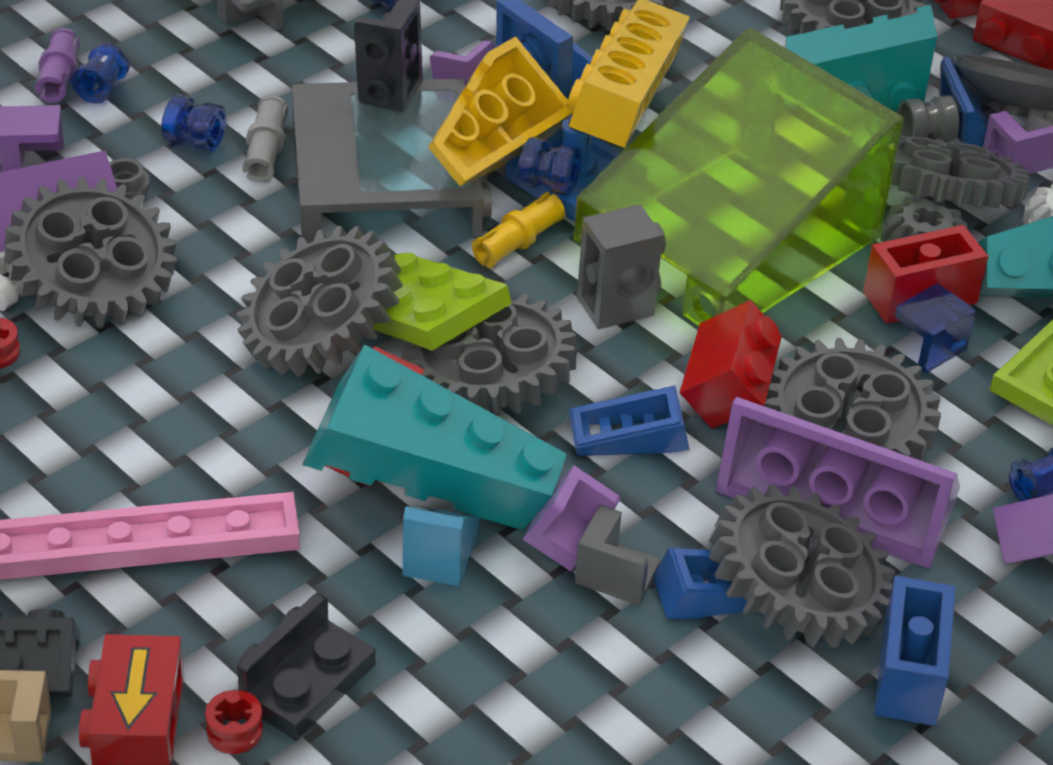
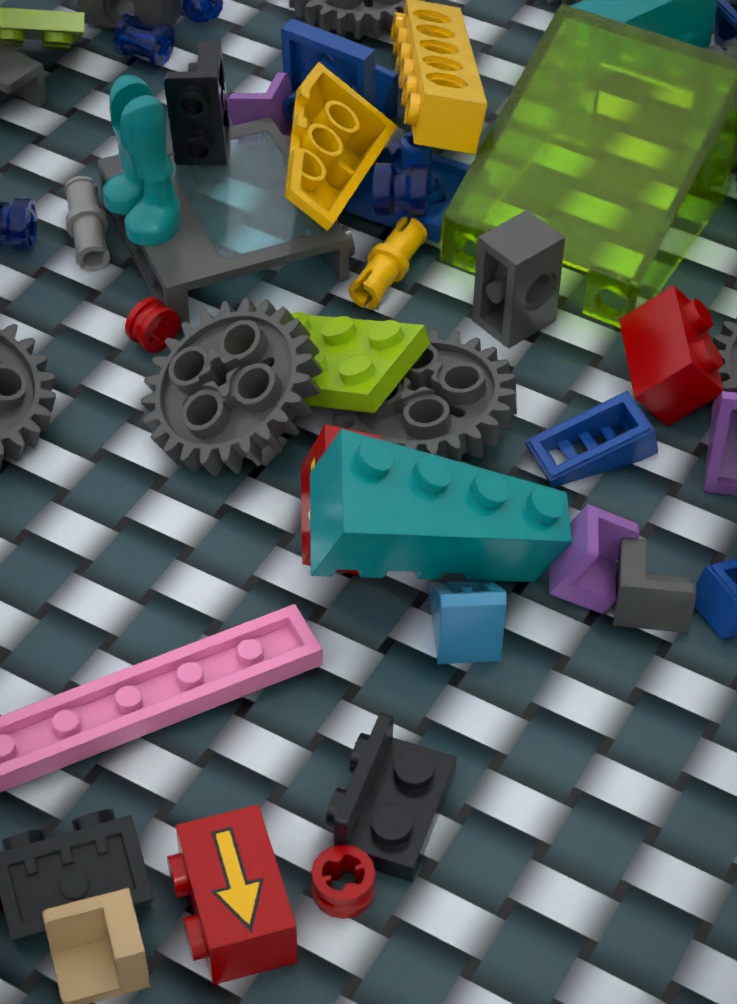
camera: 15 degrees left, 5 degrees up
none -> teal piece [102,75,182,246]
none -> red bush [125,297,180,353]

